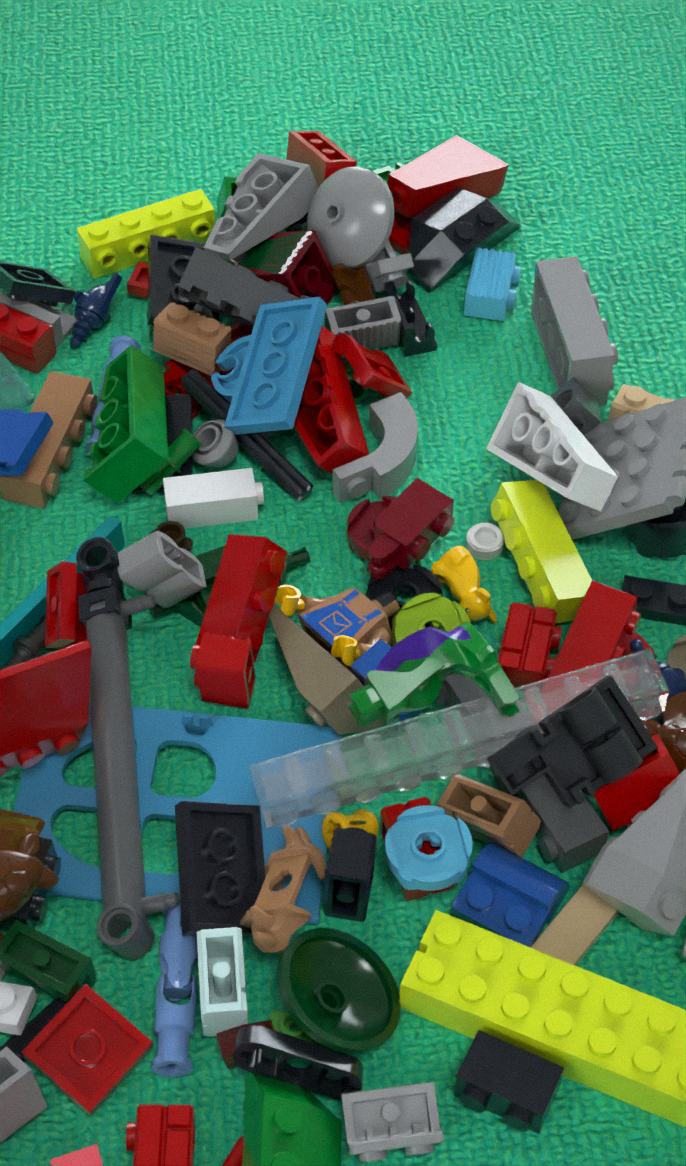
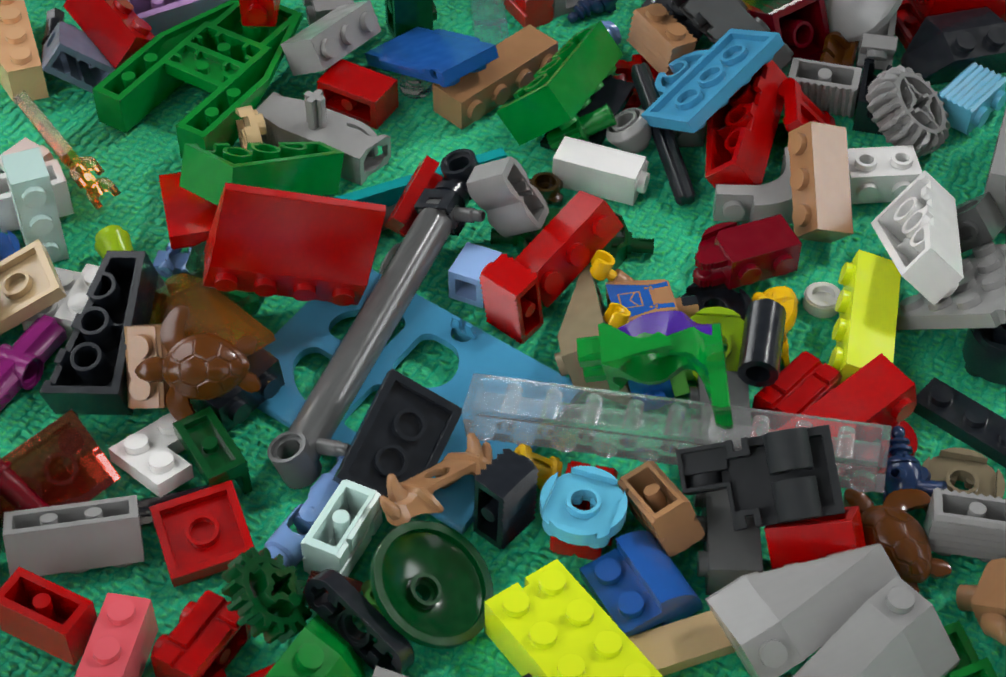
camera: 30 degrees right, 5 degrees down
none -> dark green gear [221,547,312,644]
none -> light blue brick [448,242,502,309]
none -> black brick [737,298,786,387]
none -> medium nougat brick [788,121,853,243]
none -> white brick [848,145,922,204]
none -> light grey gear [866,65,951,158]

